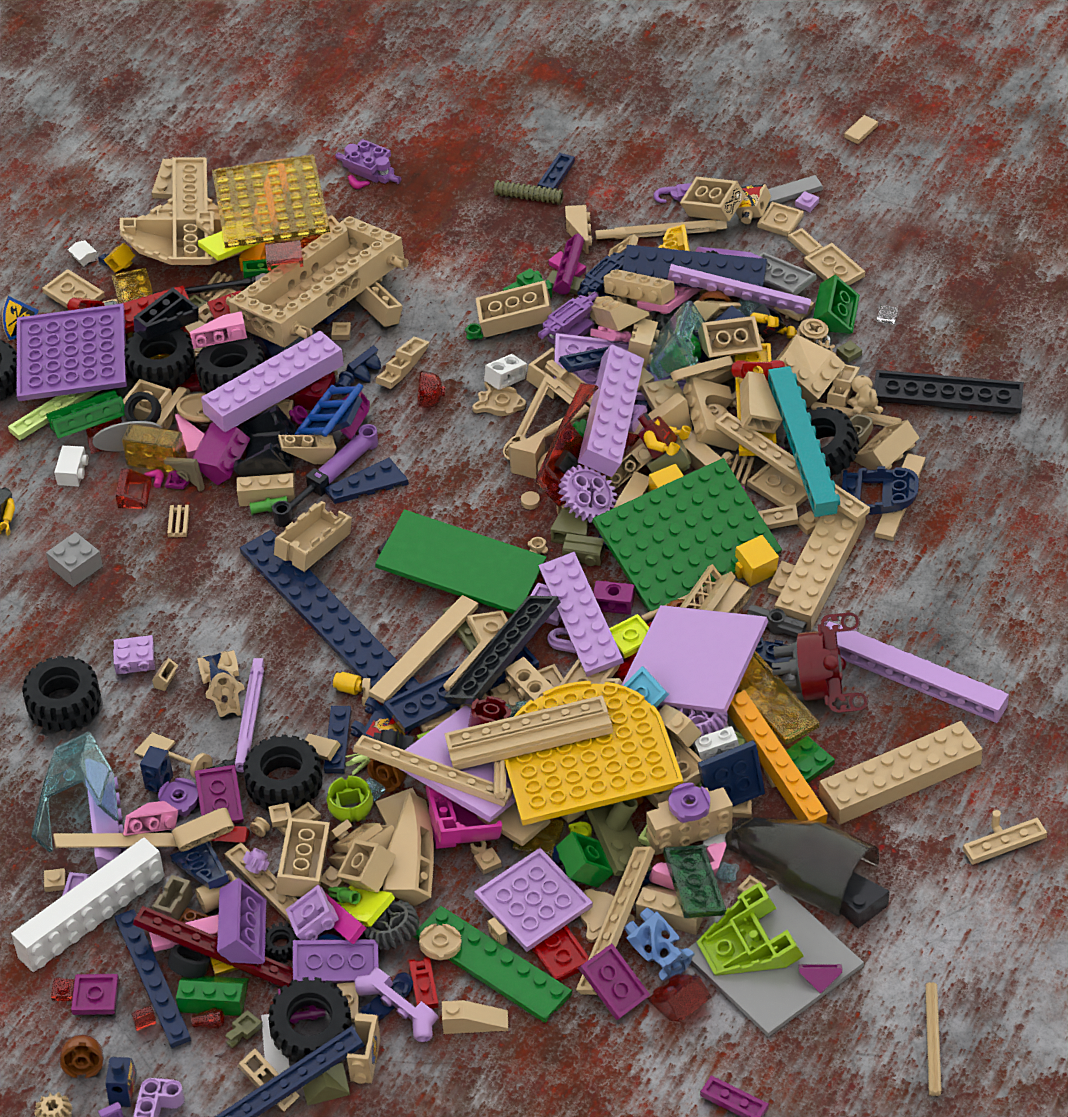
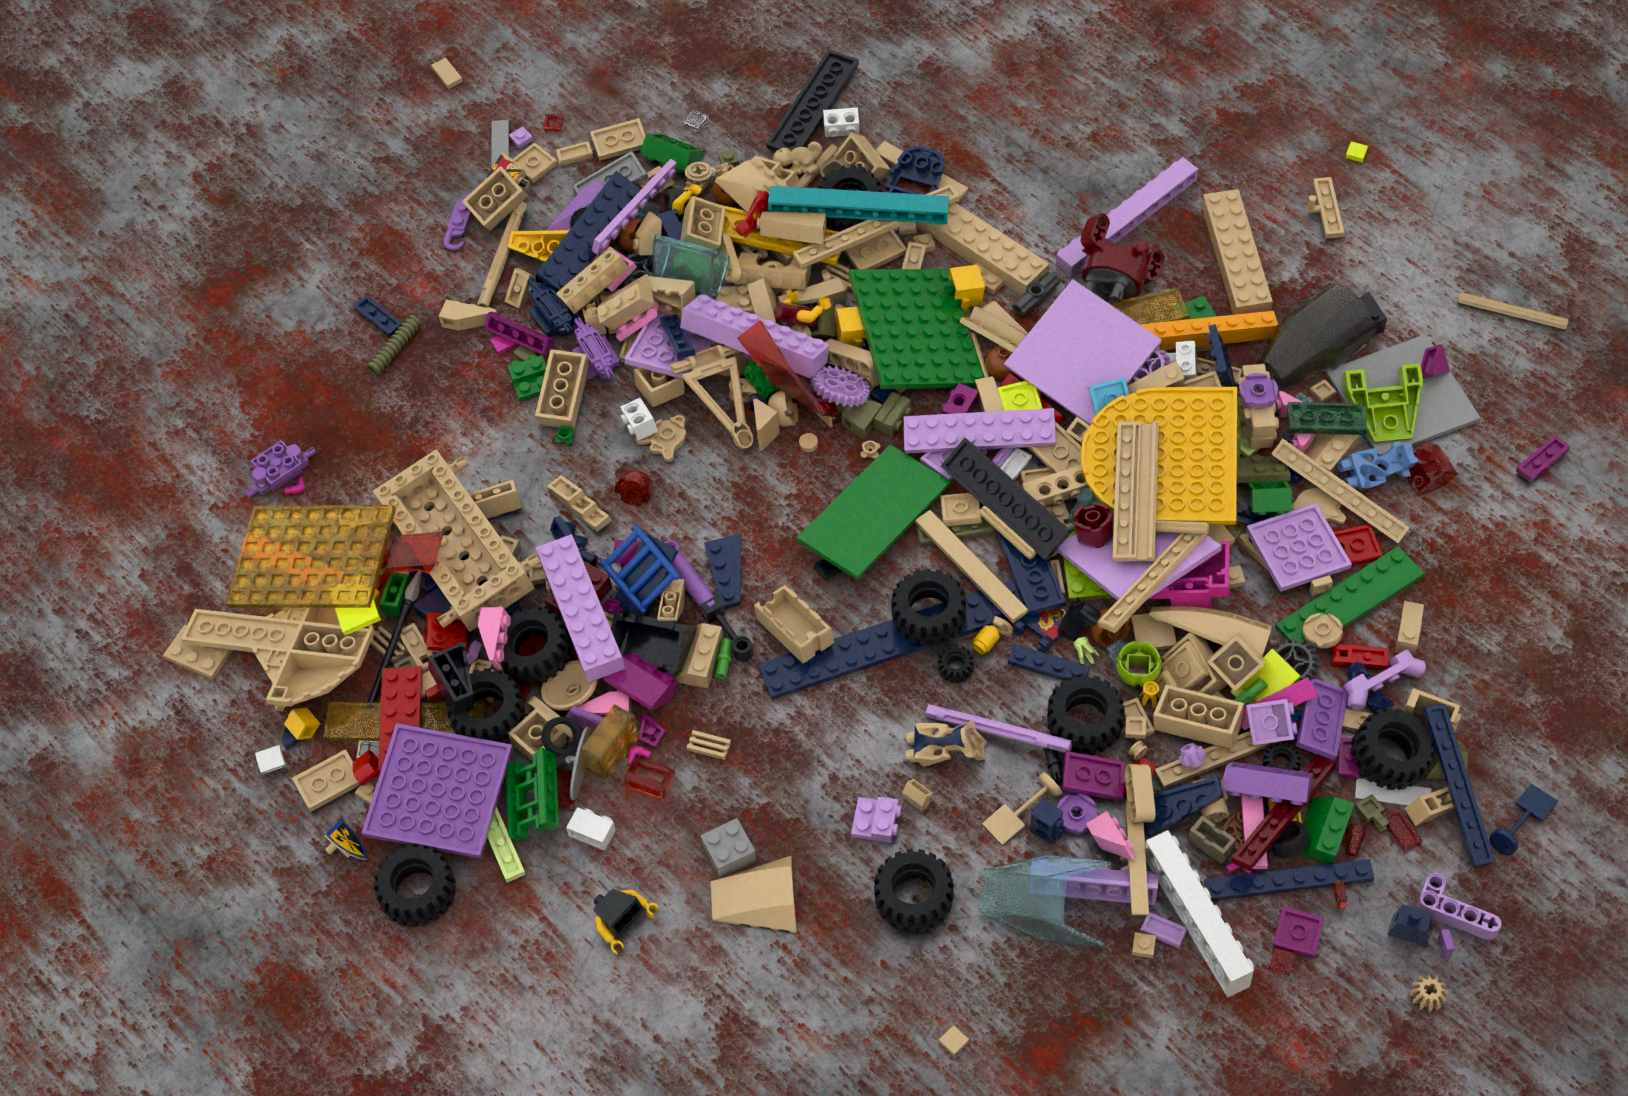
camera: 70 degrees left, 10 degrees up
dark orange cylinder [60,1035,104,1078] -> none
dark tan tile [164,458,205,492] -> none
tan tile [196,211,214,235] -> none
tan tile [305,734,341,761] -> none
magenta plate [578,943,650,1020] -> none
none -> clear red tile [543,114,563,132]
none -> medium lavender plate [566,706,609,736]
none -> tan wedge [710,856,797,933]
none -> white brick [823,107,860,137]
none -> black tyre [891,569,966,646]
none -> black tyre [938,644,974,683]
none -> tan slope [975,376,1004,412]
none -> white tile [1000,448,1032,481]
none -> yellow piece [1140,681,1161,708]
none -> clear red tile [1383,807,1423,852]

